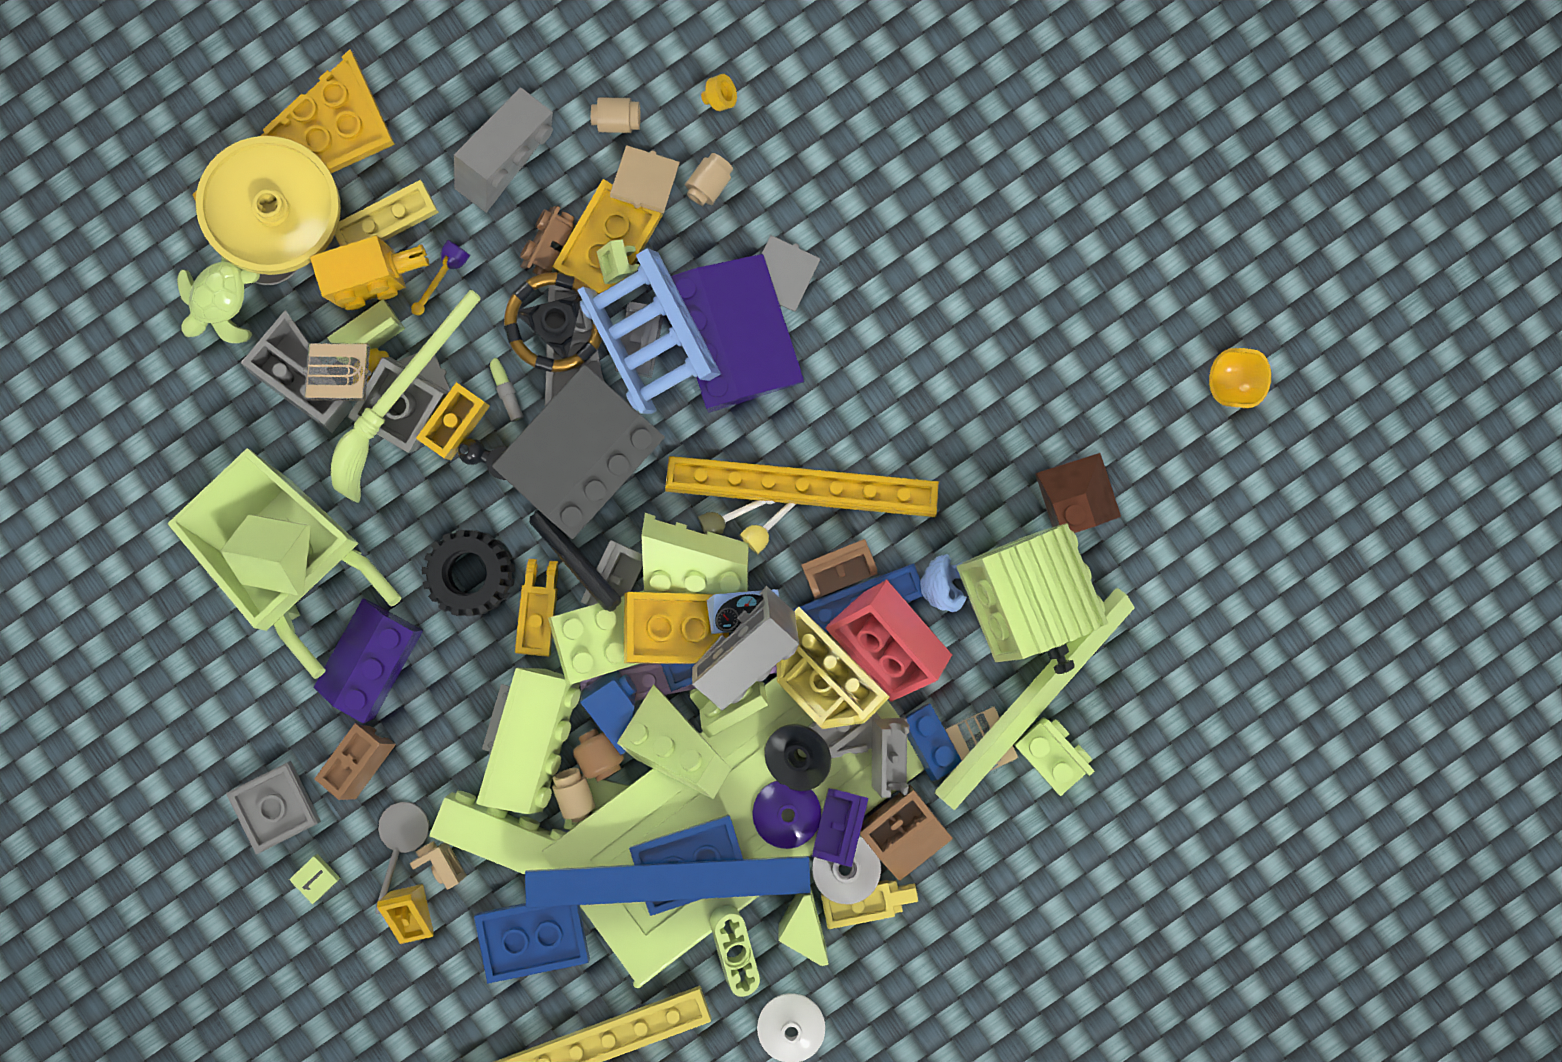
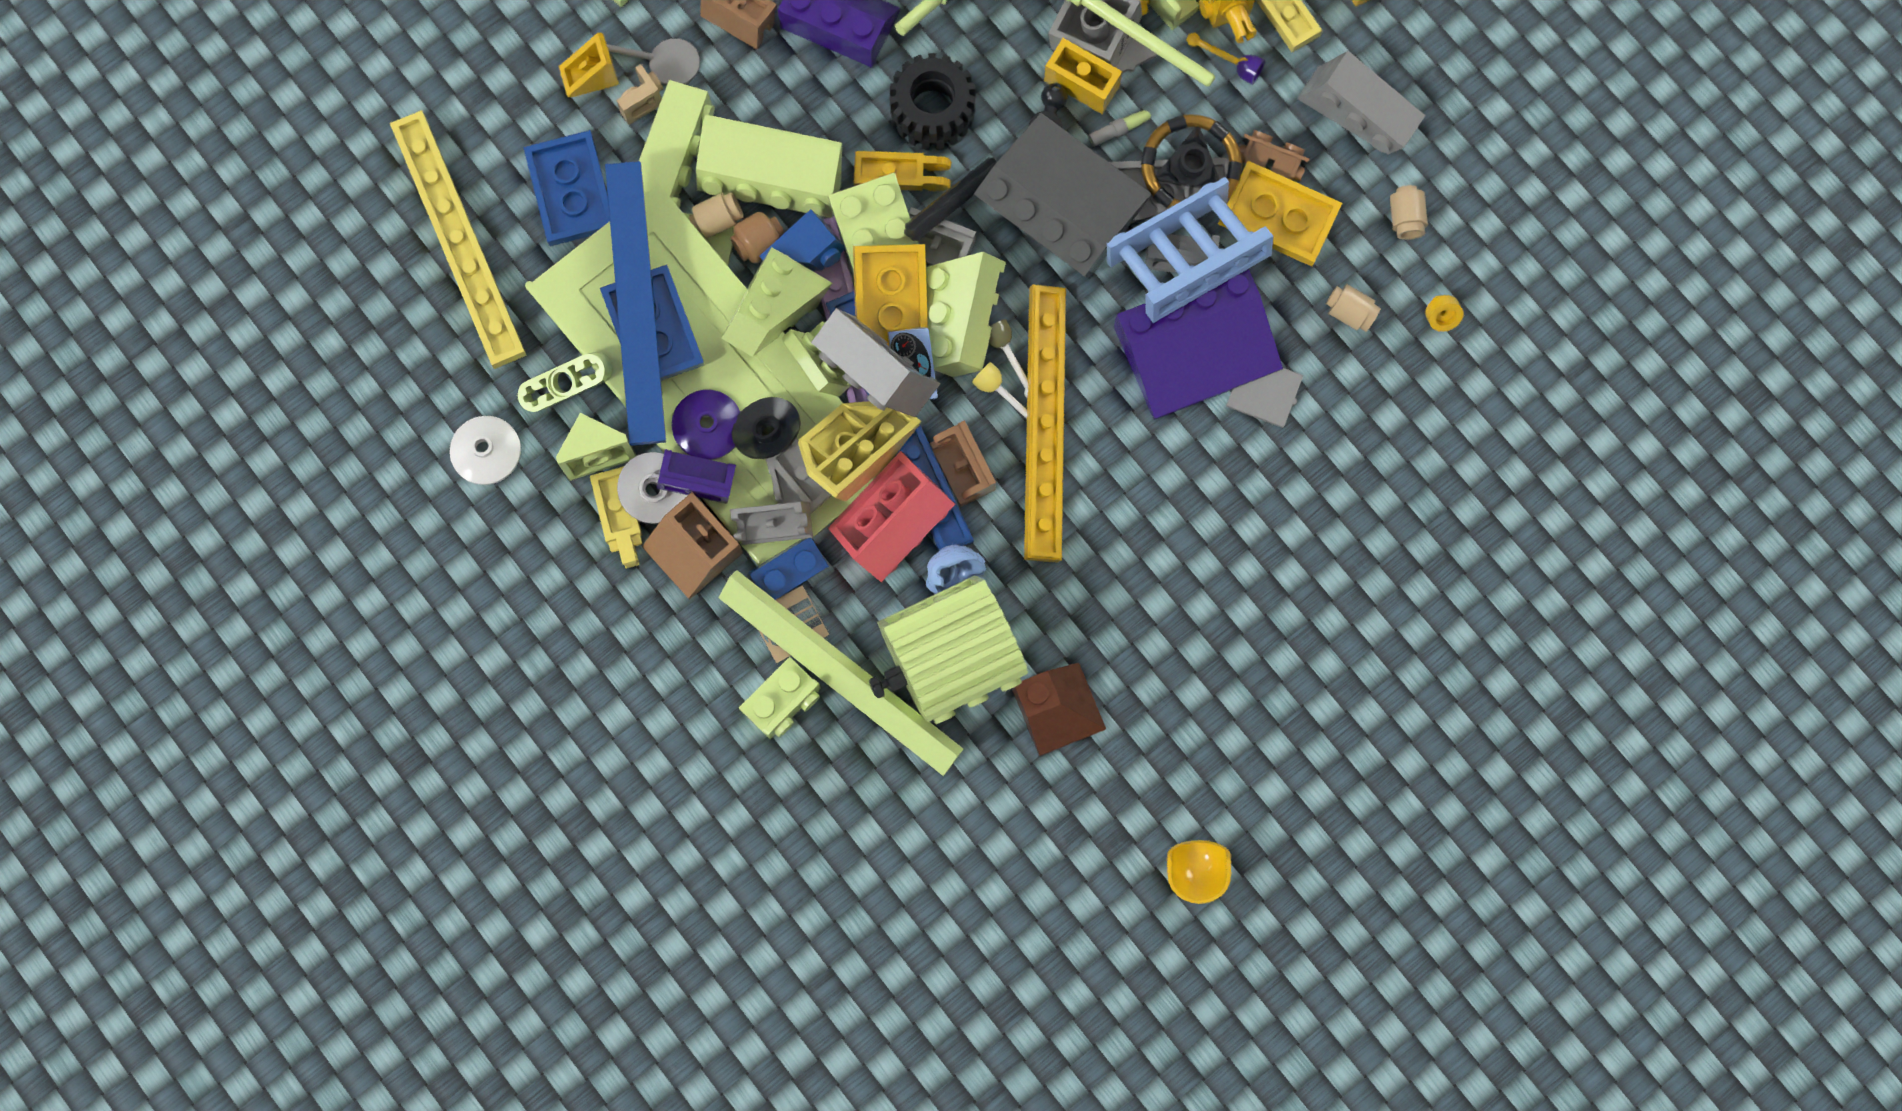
camera: 85 degrees right, 10 degrees down
yellowish green tile [597,240,640,284] -> none
tan piece [610,145,680,214] -> none

